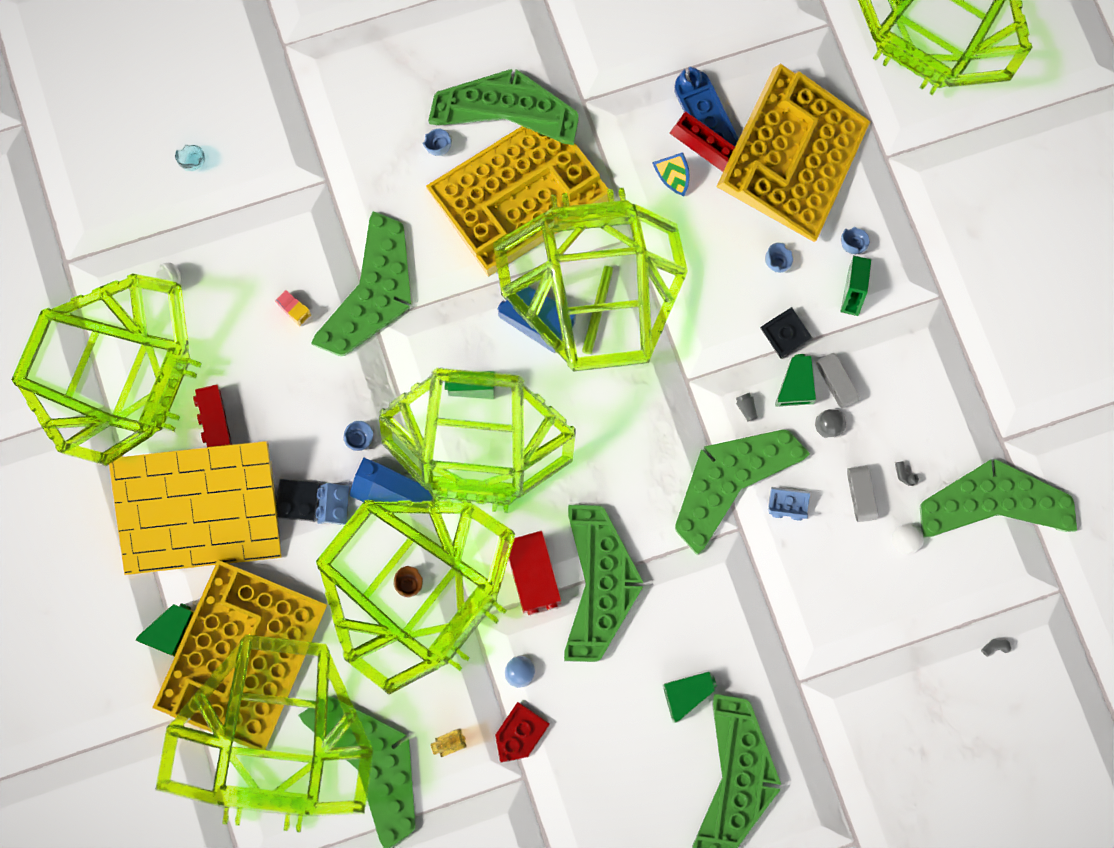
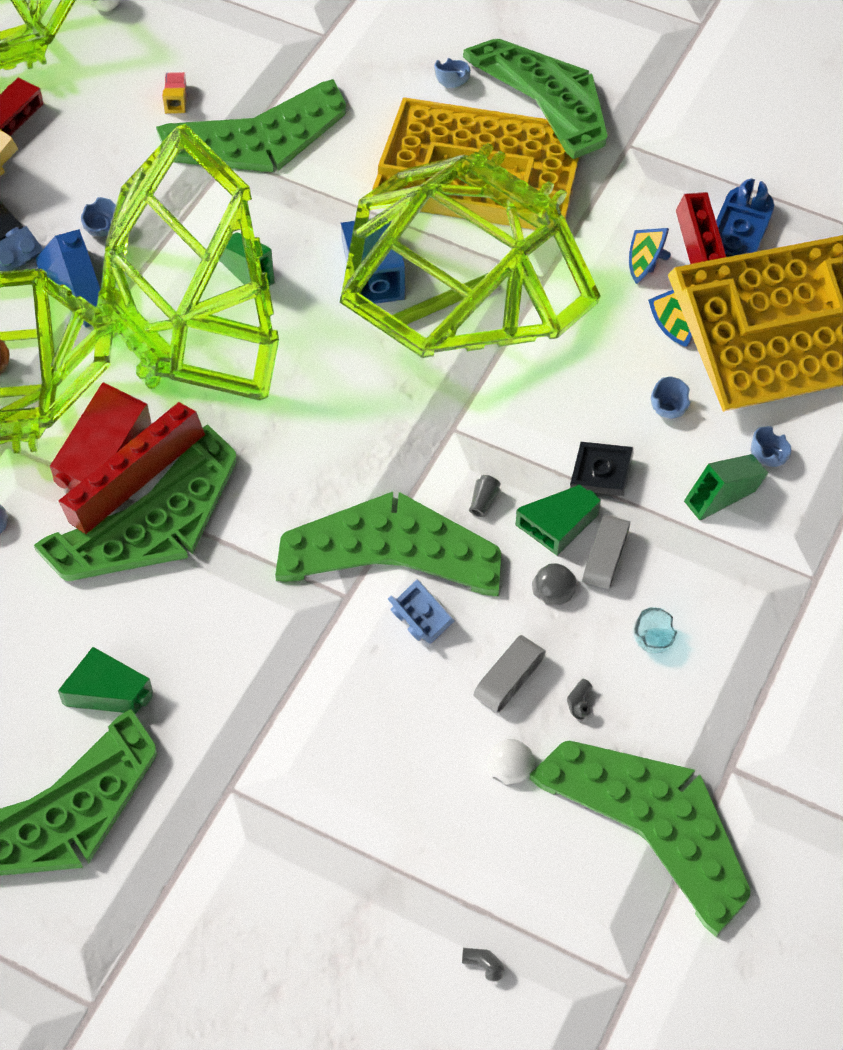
camera: 50 degrees right, 20 degrees down
none -> red brick [58,402,205,534]
none -> clear light blue hair [633,607,677,653]
none -> shield [648,290,692,347]

